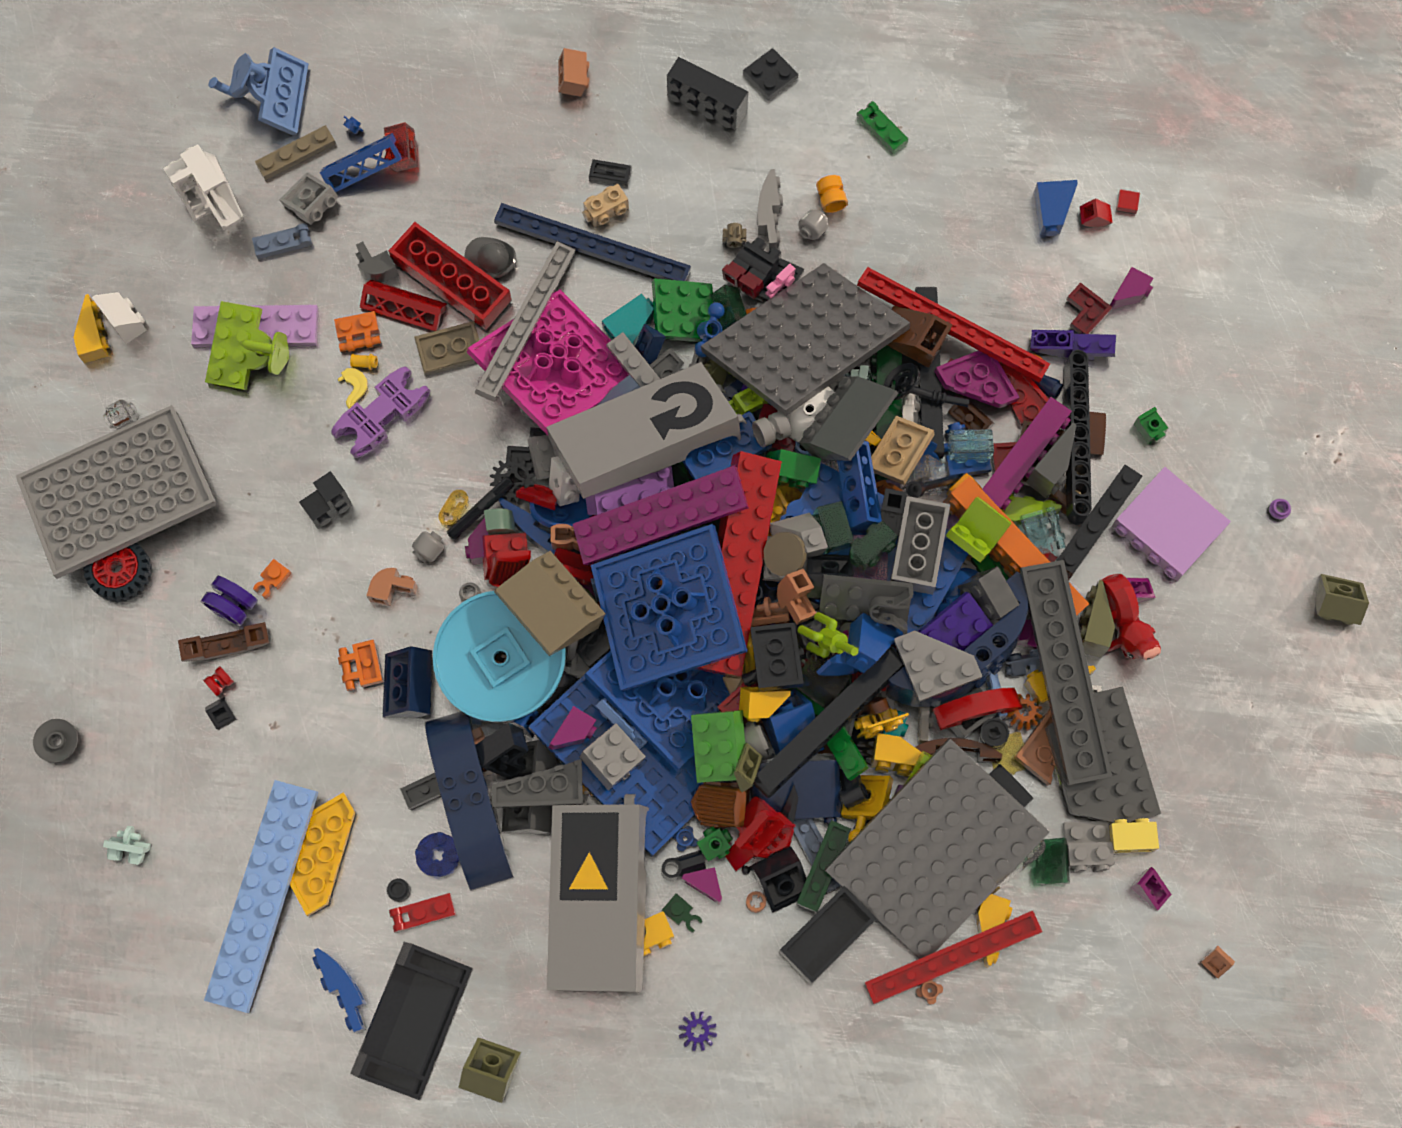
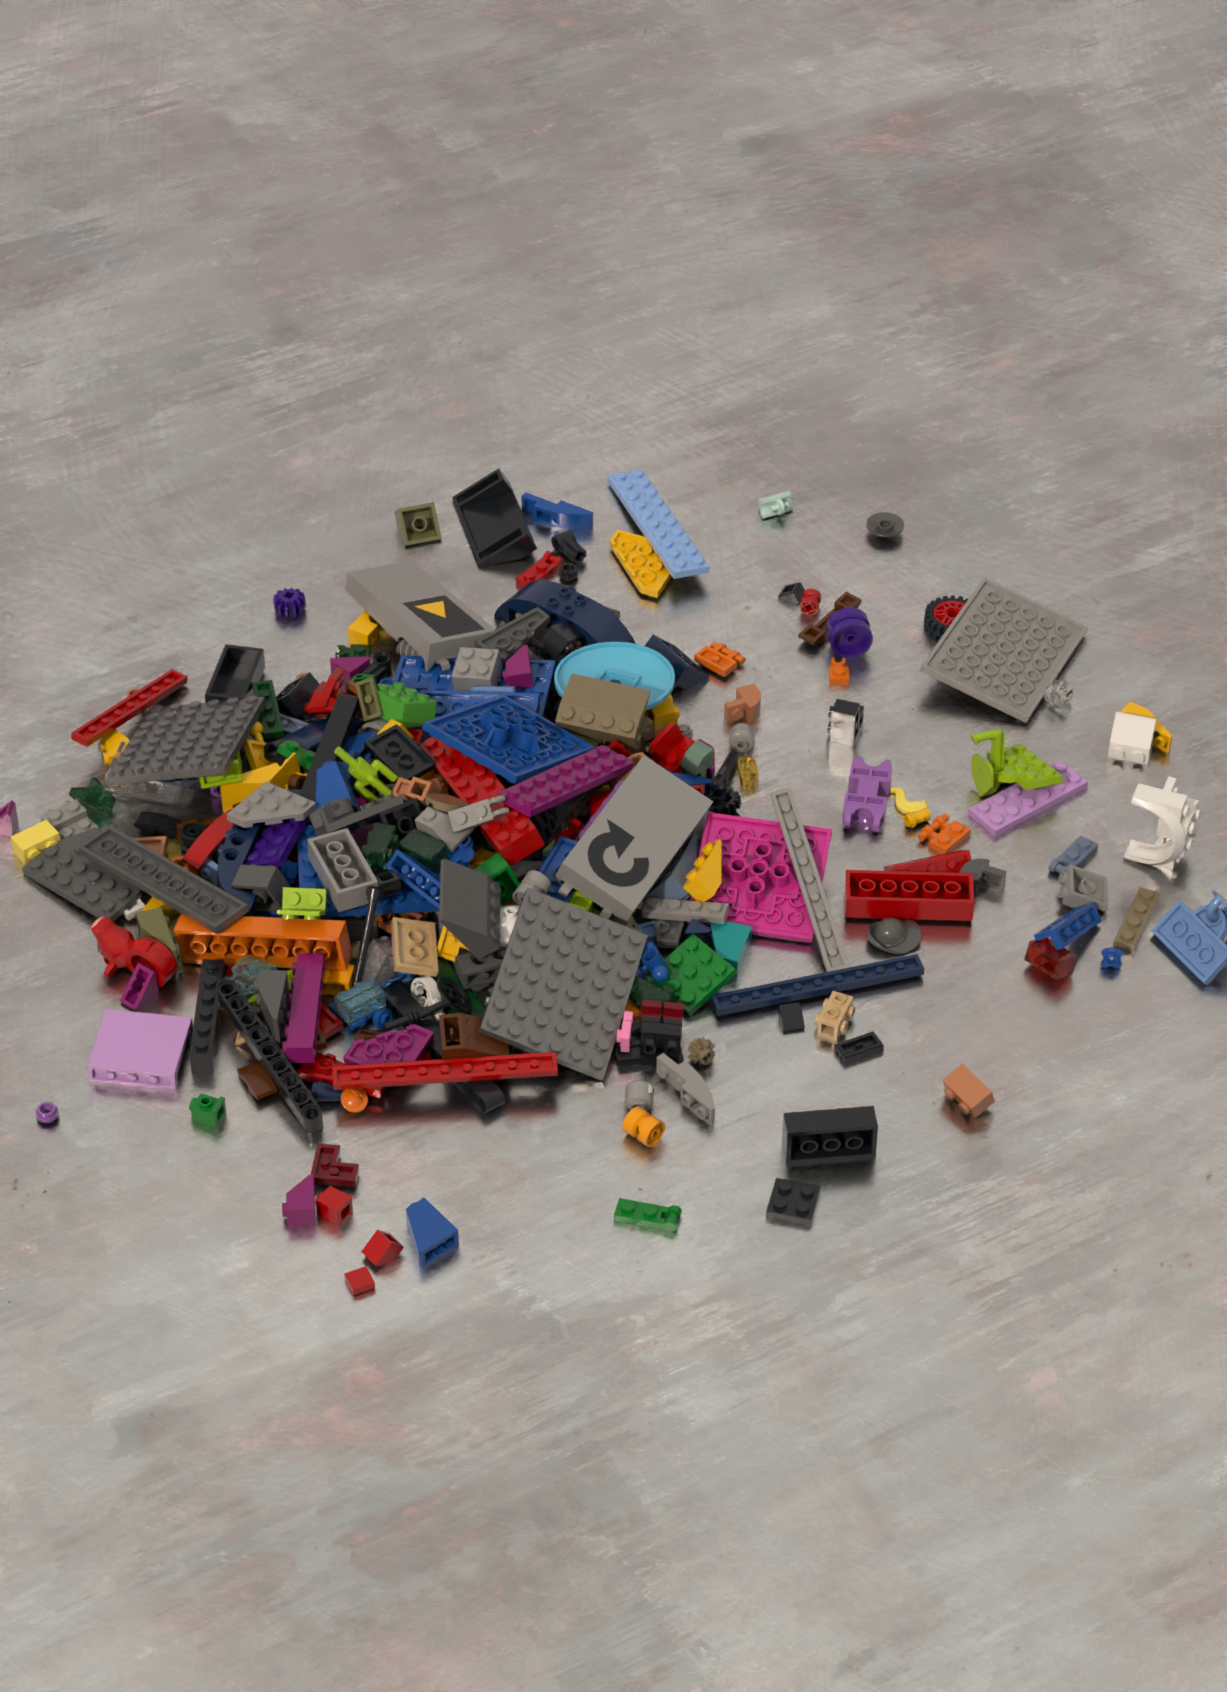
camera: 145 degrees right, 30 degrees down
dark tan tile [414,321,479,376] -> none
dark purple slope [1030,330,1116,360] -> none
none -> red brick [316,1186,353,1227]
none -> light grey hinge [448,795,510,833]
none -> black piece [551,530,586,564]
none -> yellow slope [683,839,721,902]
none -> black slope [778,1003,805,1032]

